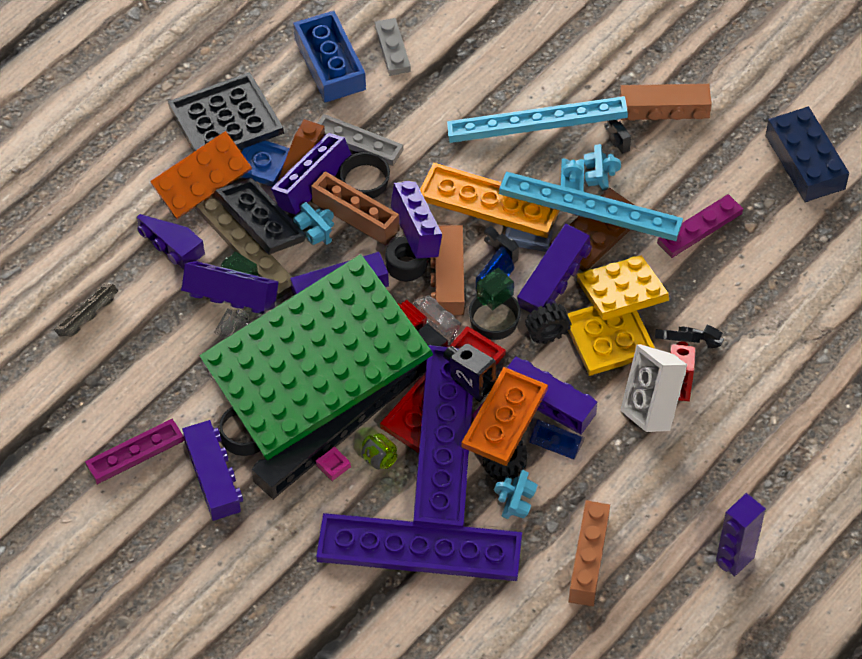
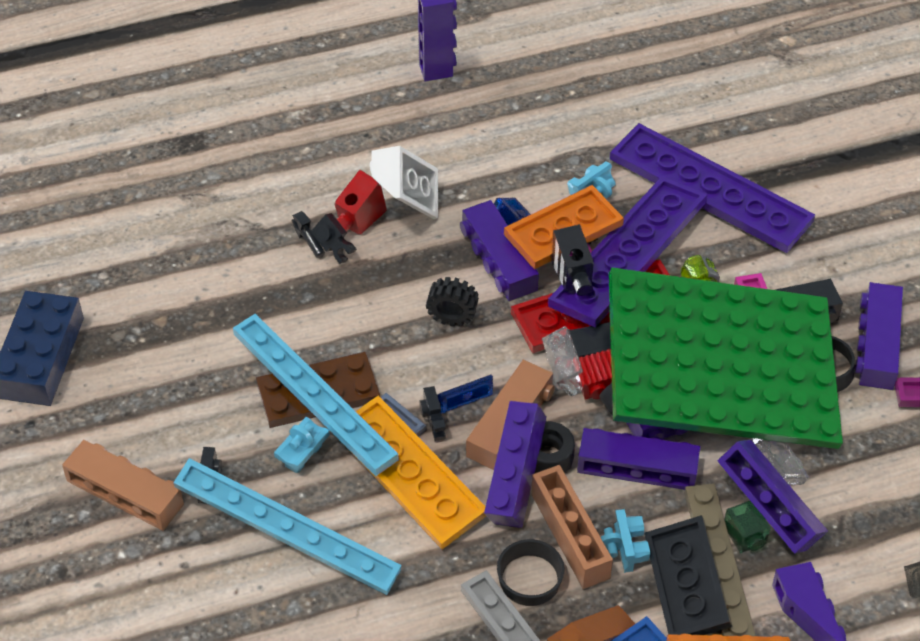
camera: 150 degrees left, 5 degrees down
dark purple brick [271,133,352,214] -> none
black tyre [469,290,521,340] -> none
clear green brick [477,267,514,310] -> none
dark purple brick [517,223,592,314] -> none
yellow plate [567,306,655,376] -> none
nougat brick [569,500,610,607] -> none
yellow plate [577,255,669,320] -> none
medium azure hips [584,144,621,191] -> none
magenta plate [657,194,743,258] -> none

